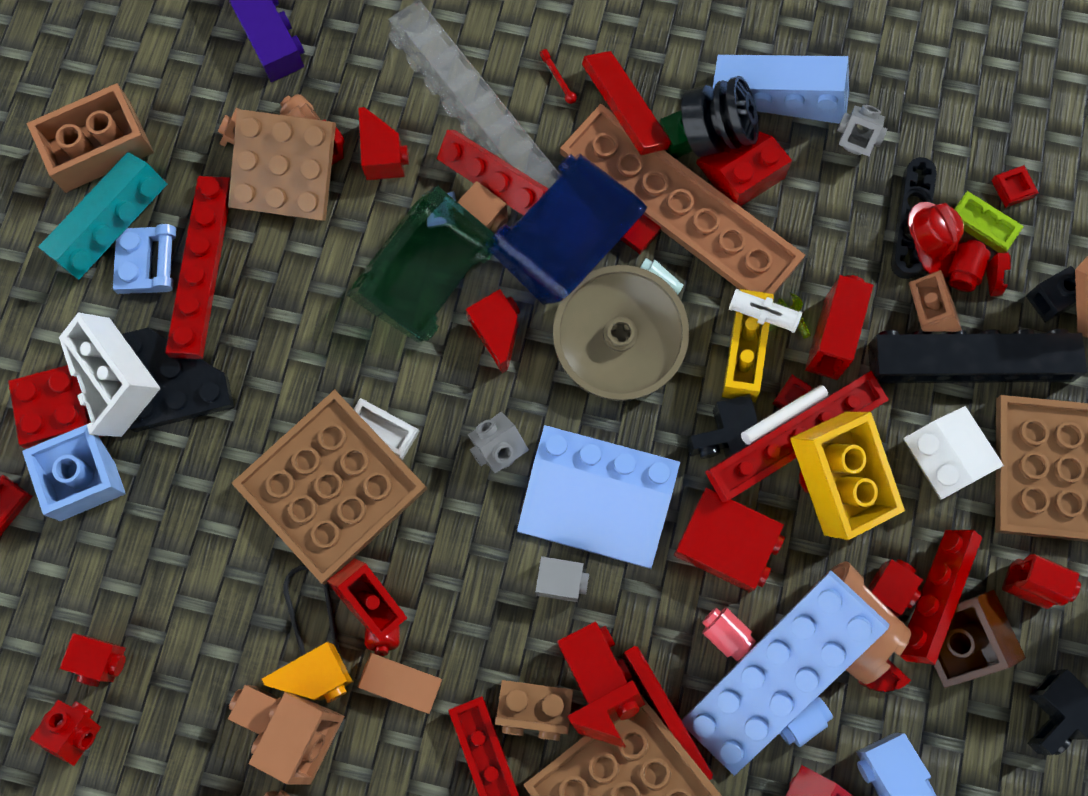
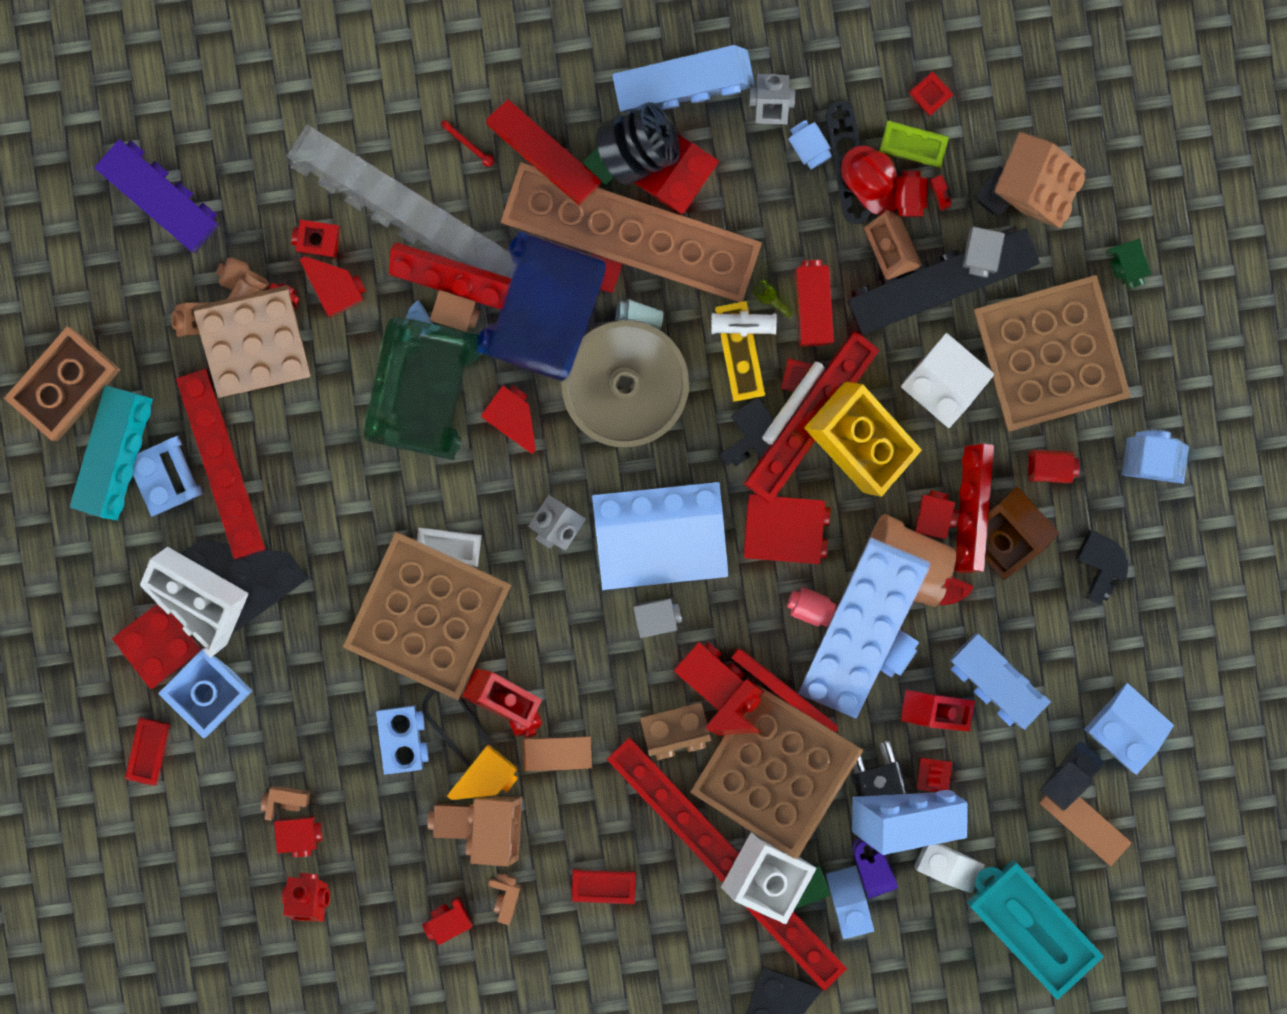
camera: 25 degrees left, 15 degrees up
none -> nougat bracket [261,785,311,821]
none -> red brick [291,220,341,259]
none -> light blue brick [376,705,429,775]
none -> light blue brick [788,120,832,170]
none -> light grey brick [962,227,1005,277]

